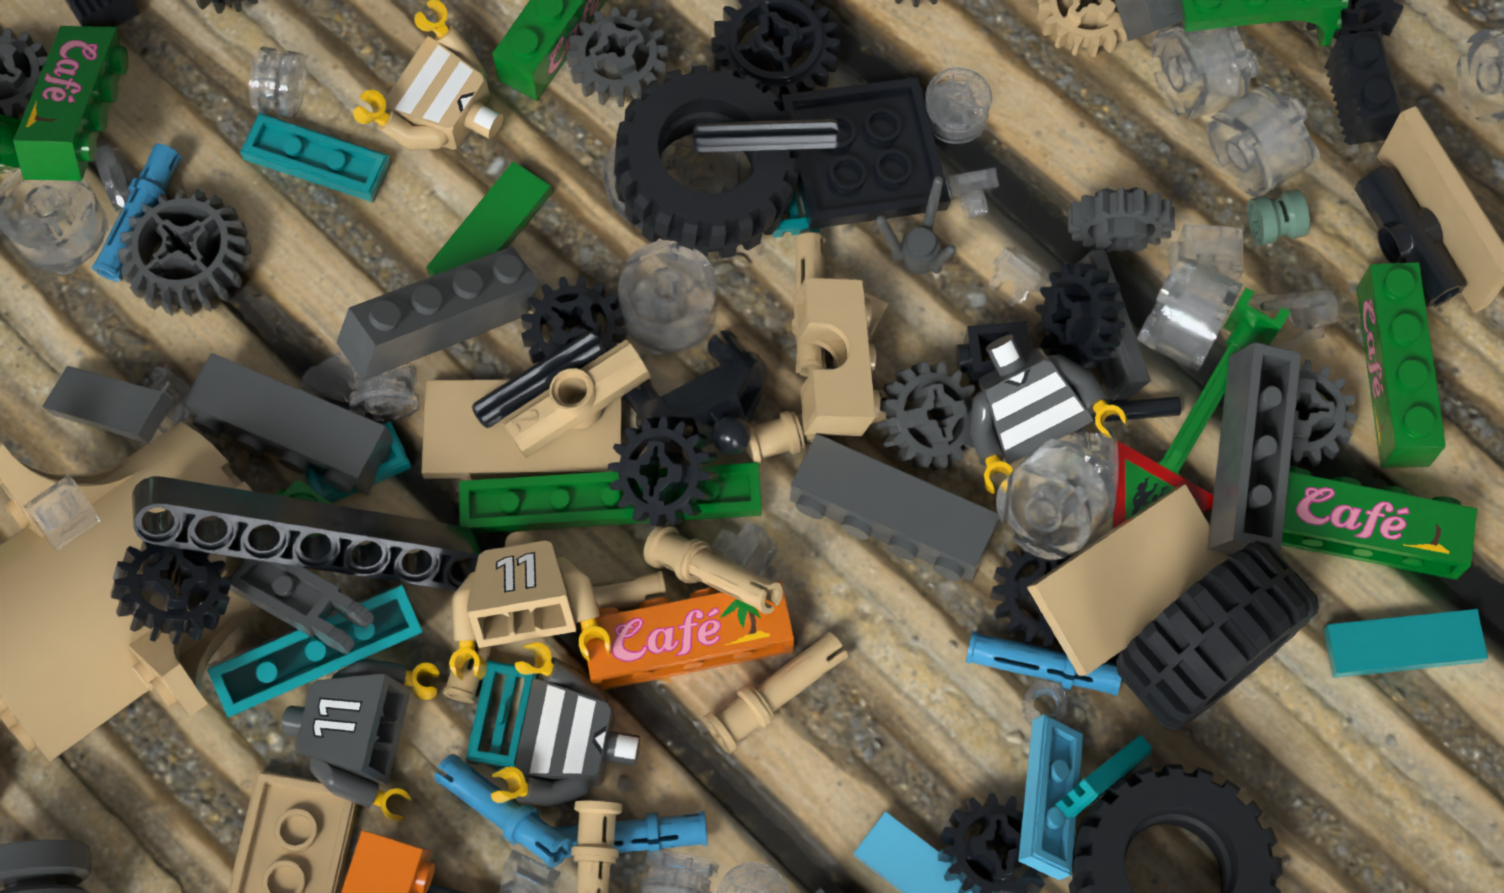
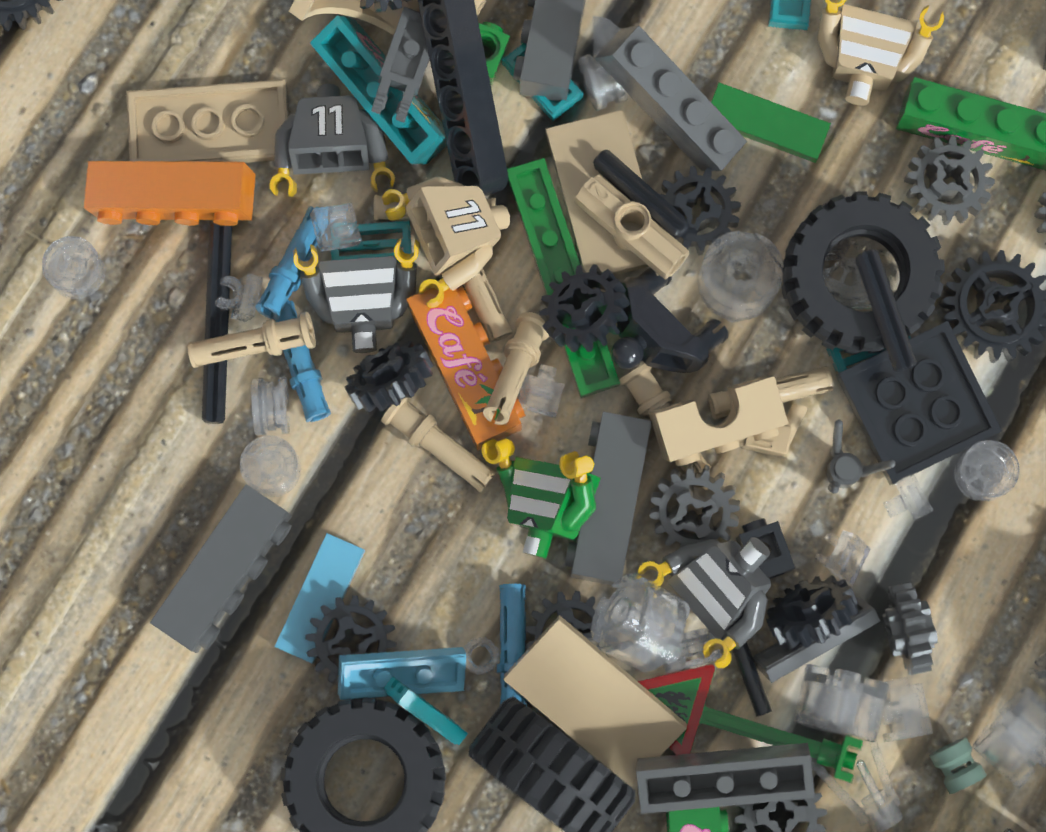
camera: 75 degrees right, 10 degrees up
none -> clear tile [310,203,362,252]
none -> black gear [345,341,434,412]
none -> torso [481,438,601,559]

